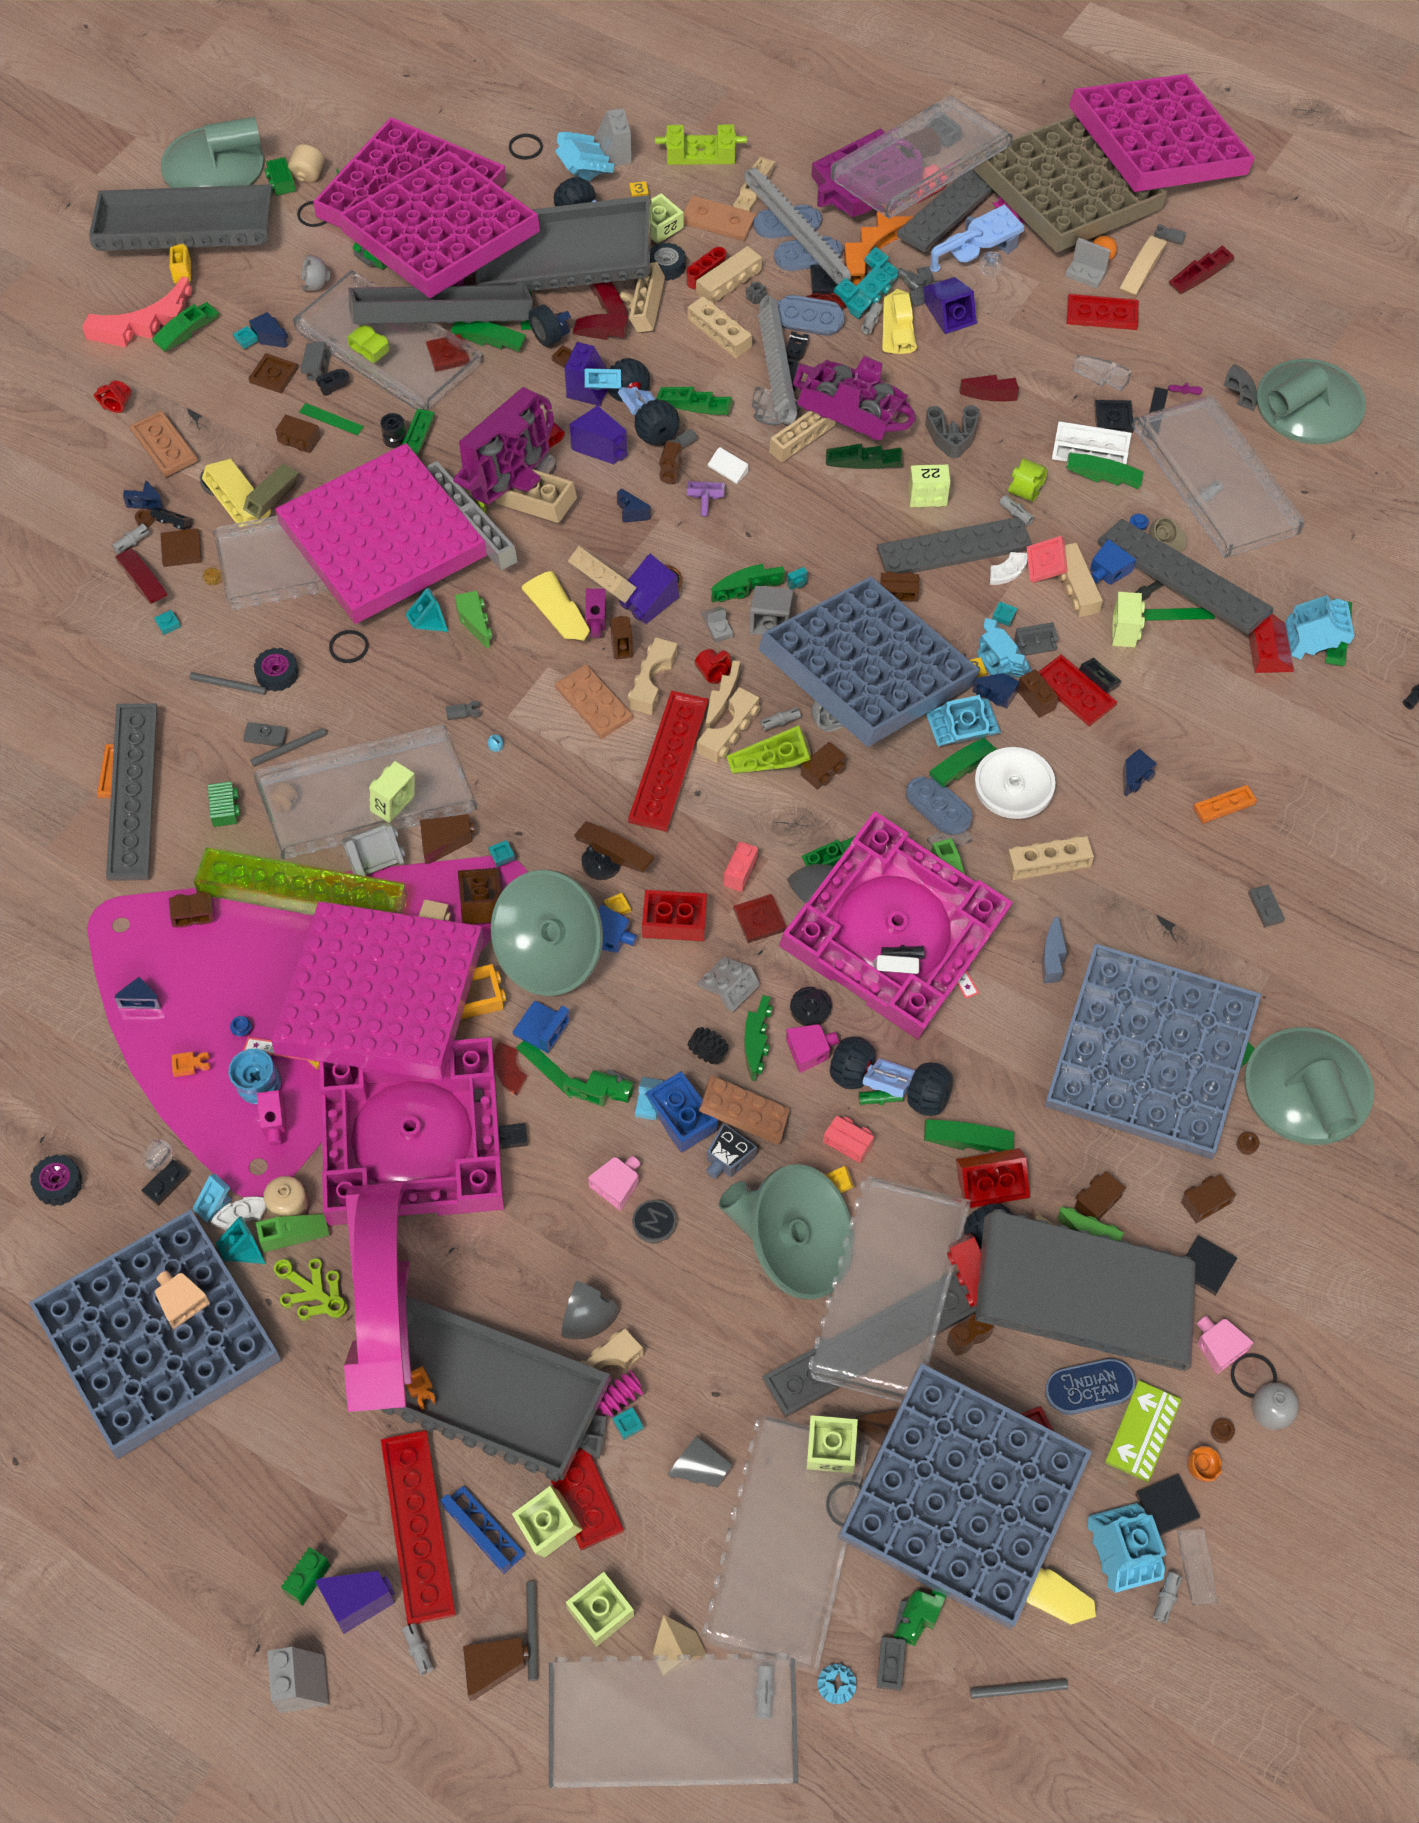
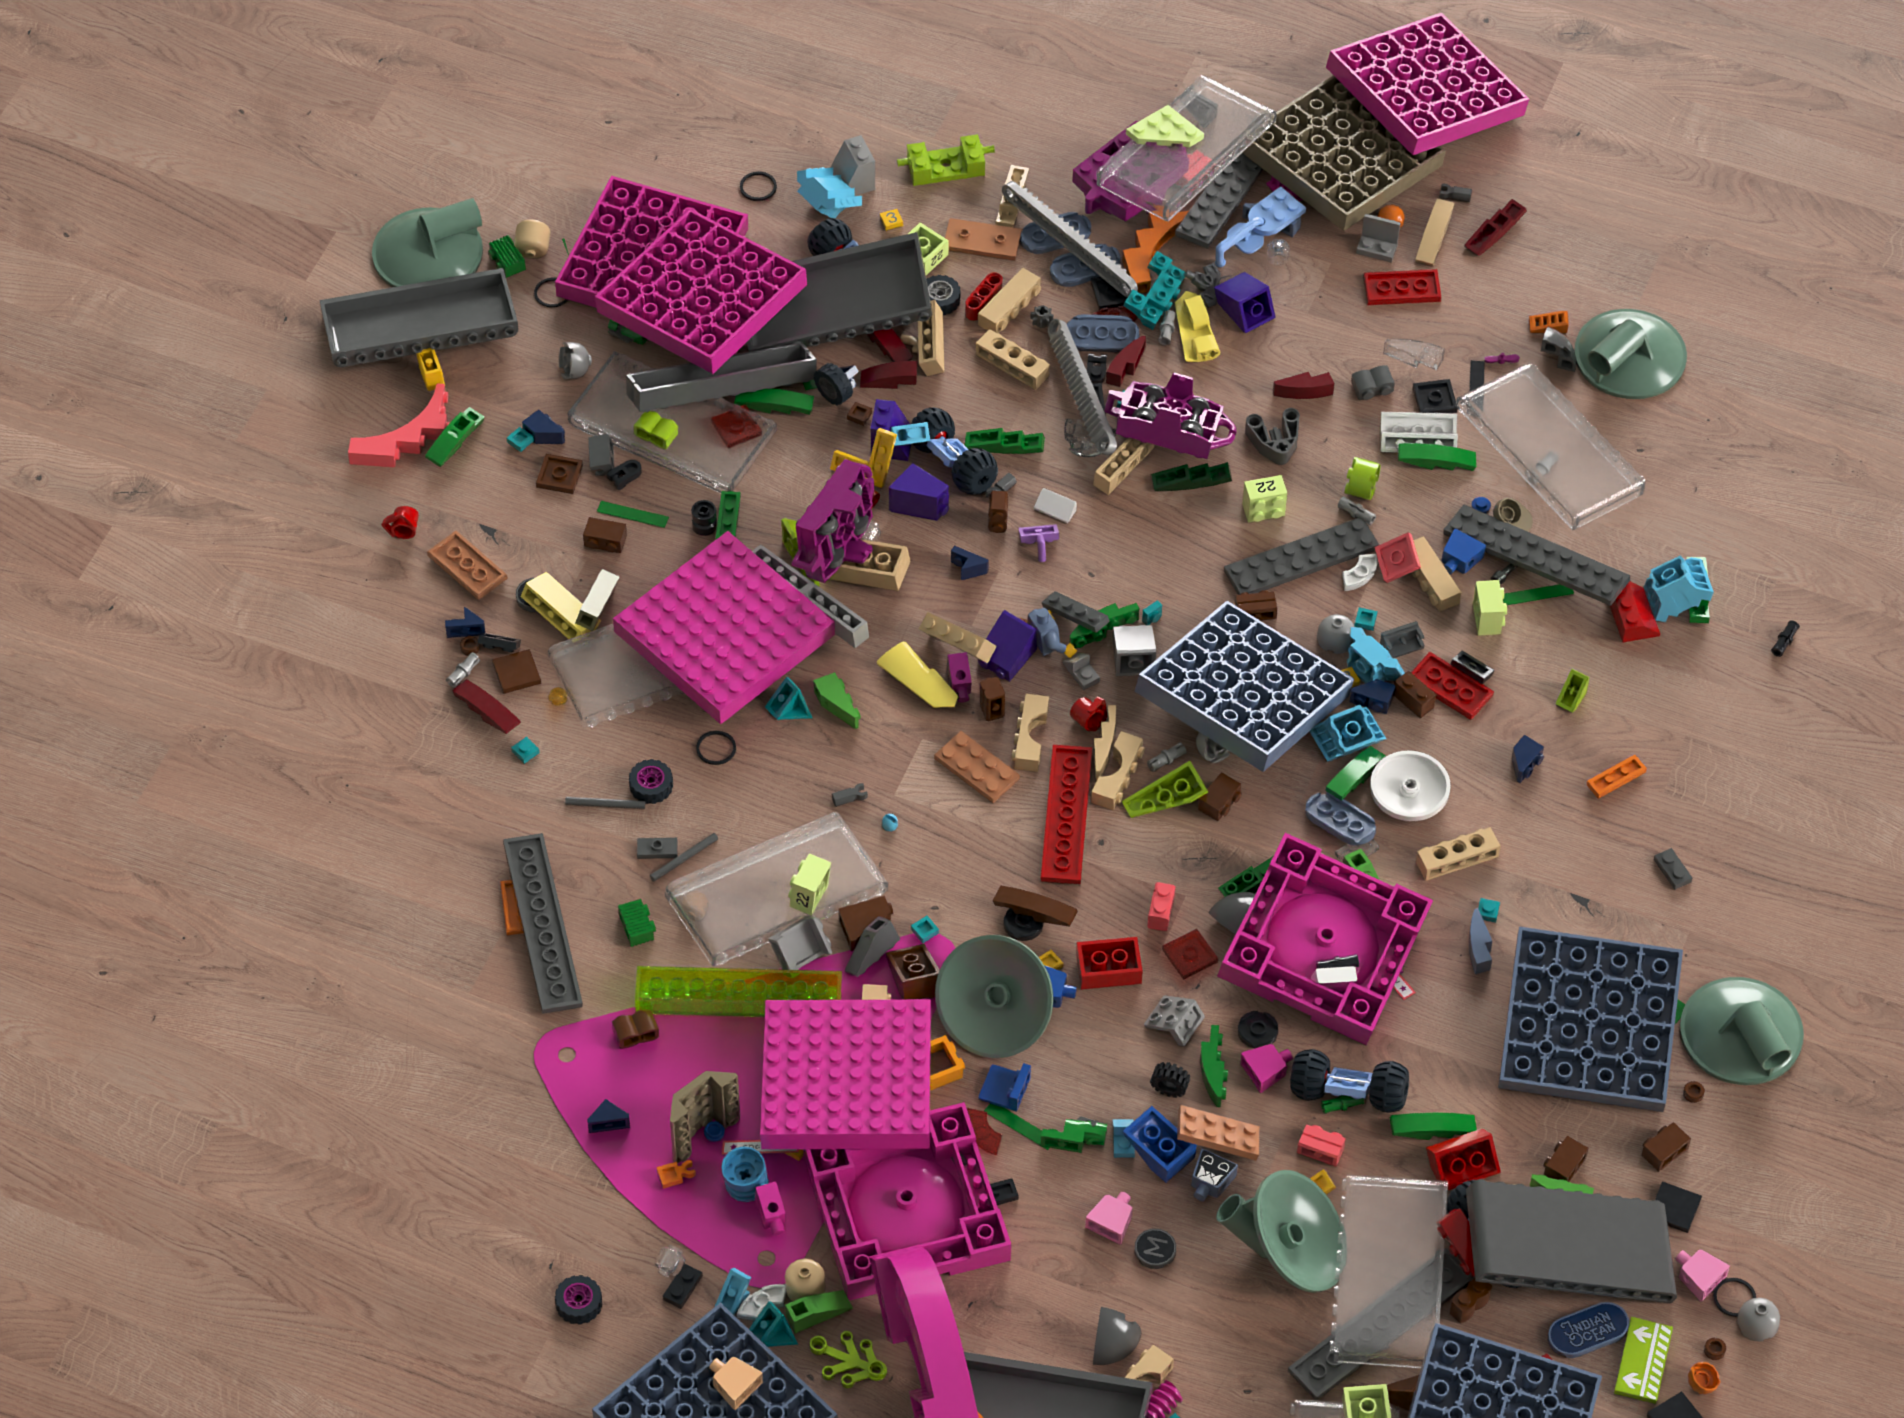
camera: 10 degrees left, 5 degrees down
none -> dark tan slope [670,1071,740,1164]
none -> yellow plate [830,428,897,488]
none -> dark grey slope [845,916,900,977]
none -> sand blue torso [1027,608,1077,658]
none -> dark grey plate [1042,591,1110,633]
none -> dark red slope [1106,336,1146,387]
none -> yellowish green plate [1126,105,1204,147]
none -> light grey cylinder [1317,614,1355,654]
none -> dark grey brick [1351,365,1395,400]
none -> teal plate [1478,898,1500,923]
none -> orange slope [1529,311,1569,333]
none -> lime slope [1555,669,1590,713]

